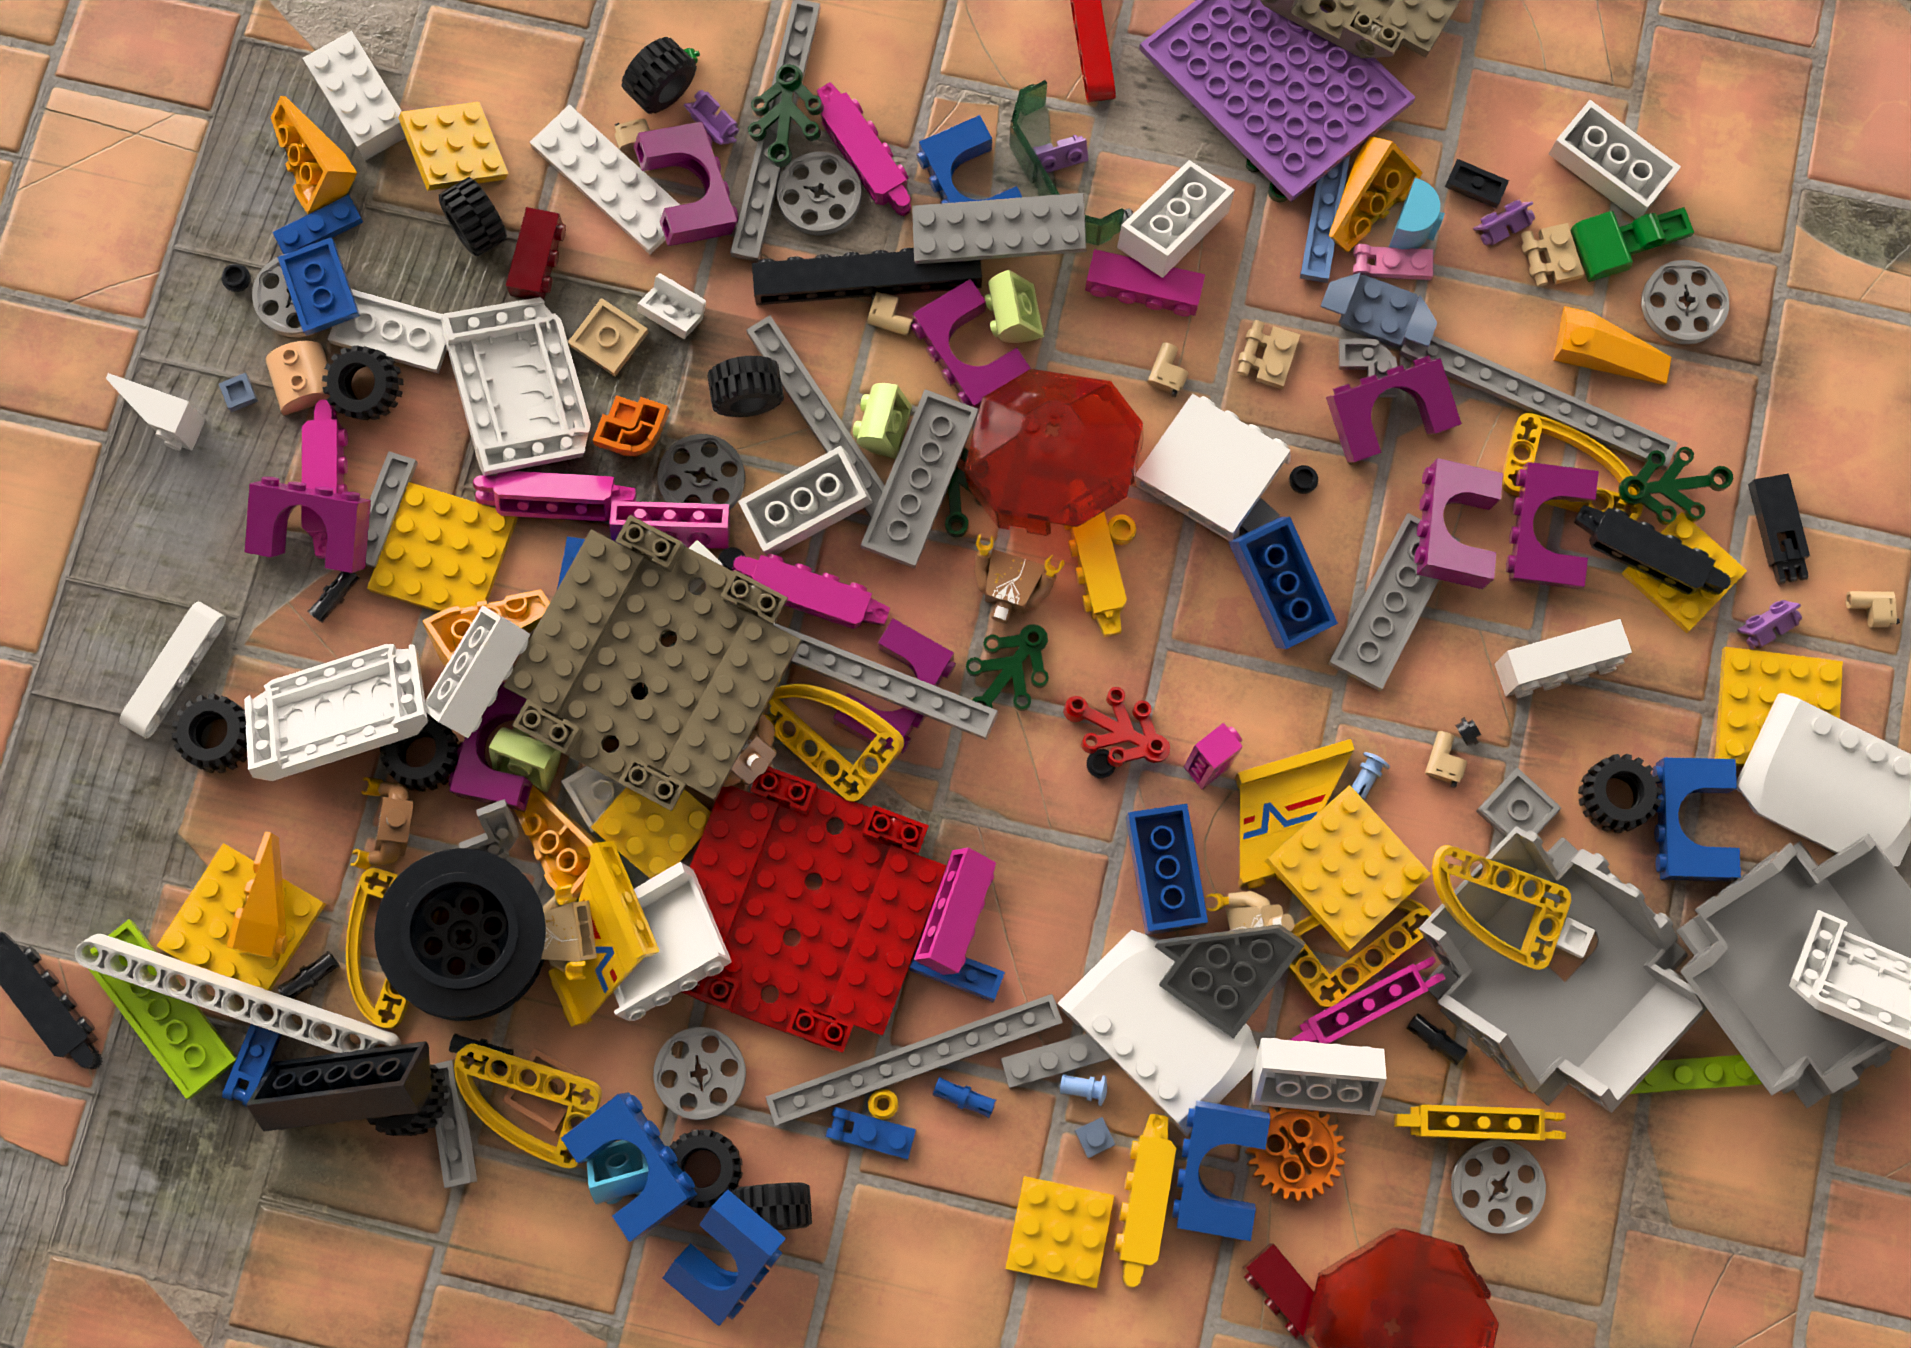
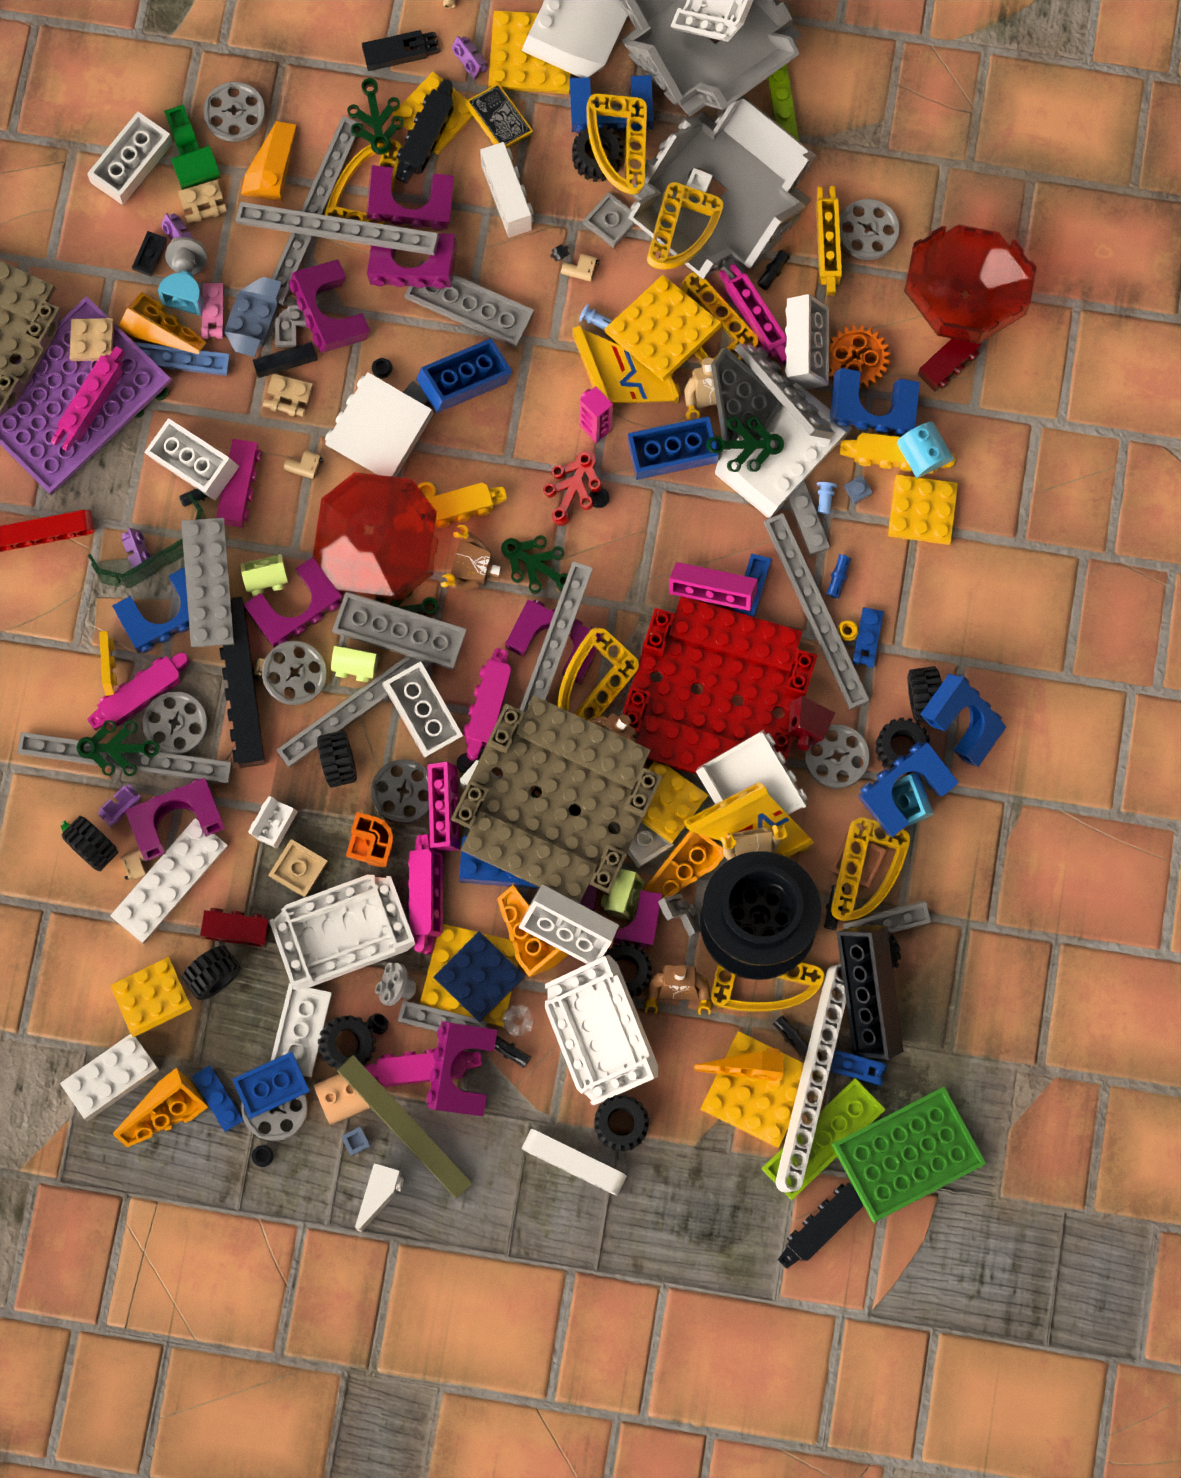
camera: 95 degrees left, 0 degrees up
none -> dark pink hinge [51,347,125,451]
none -> tan plate [70,318,114,361]
none -> yellow plate [99,631,117,696]
none -> light grey plate [165,237,207,274]
none -> light grey plate [235,202,439,255]
none -> black tile [252,342,318,378]
none -> light grey wedge [262,641,326,705]
none -> olive tile [336,1055,472,1199]
none -> black plate [367,1013,388,1034]
none -> light grey plate [375,963,416,1006]
none -> dark blue plate [433,931,525,1023]
none -> tile [465,83,533,149]
none -> clear brick [502,1004,535,1038]
none -> yellow beam [587,94,647,195]
none -> dark green plant [706,417,784,472]
none -> light grey plate [734,343,835,439]
none -> dark red torso [788,696,835,751]
none -> bright green plate [832,1087,986,1223]
none -> medium azure brick [897,422,954,478]

